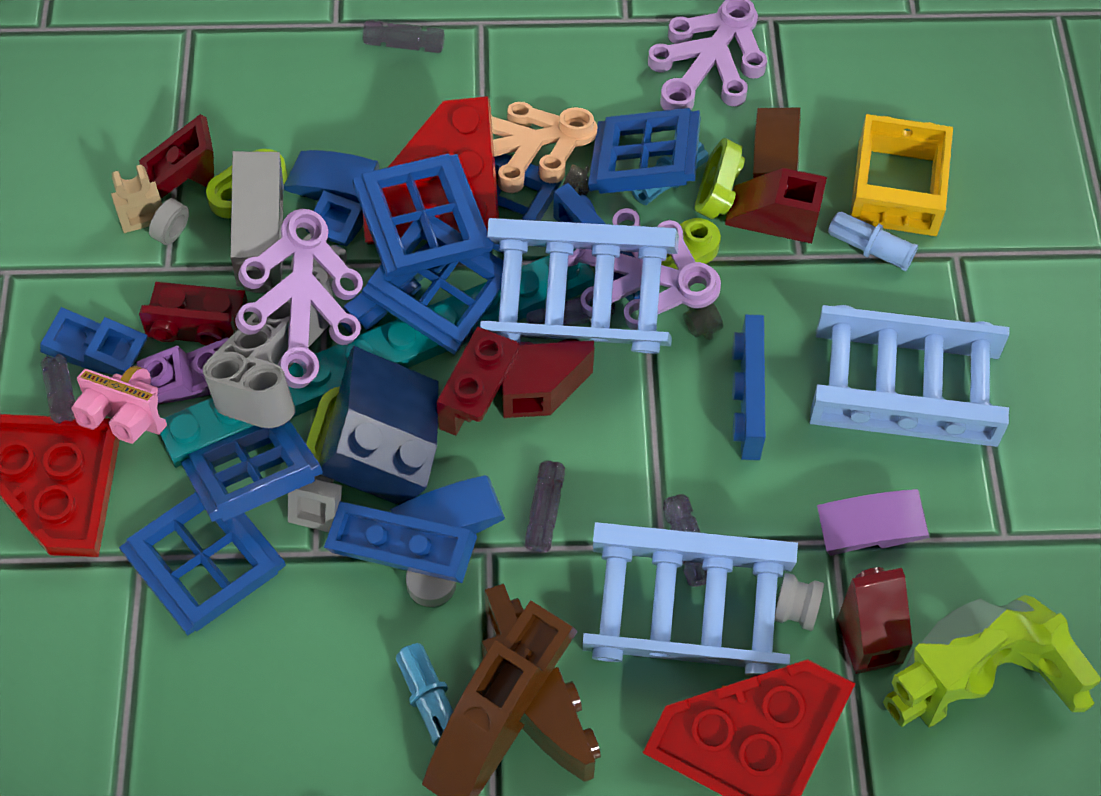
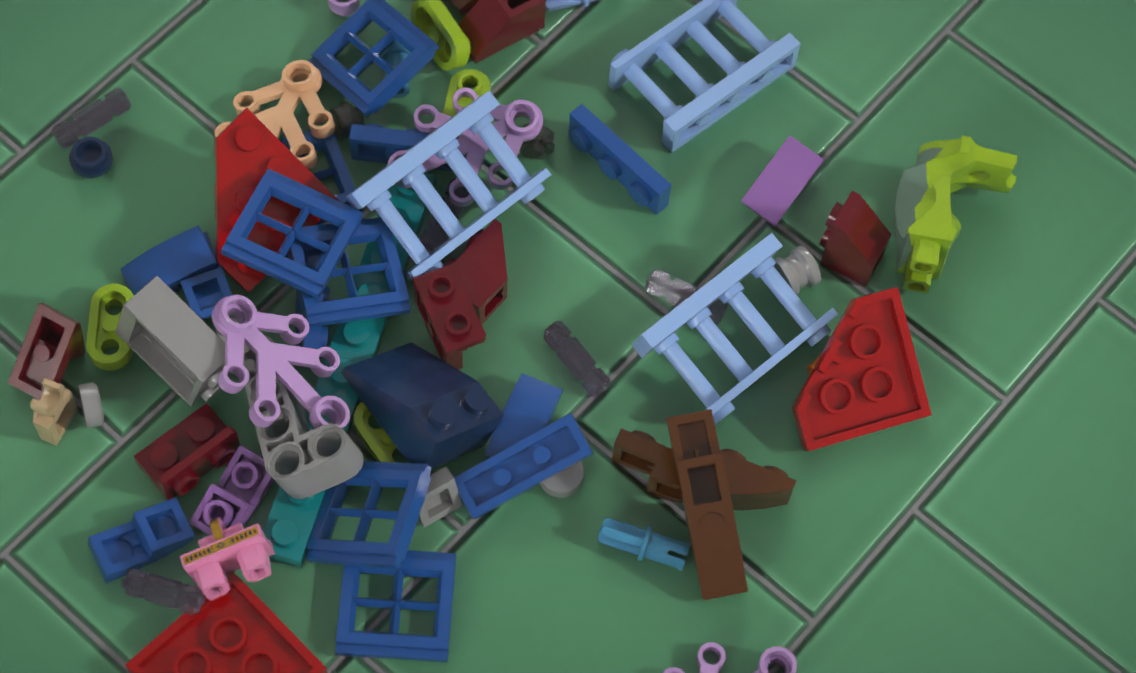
camera: 50 degrees left, 5 degrees up
none -> dark blue plate [69,137,113,178]

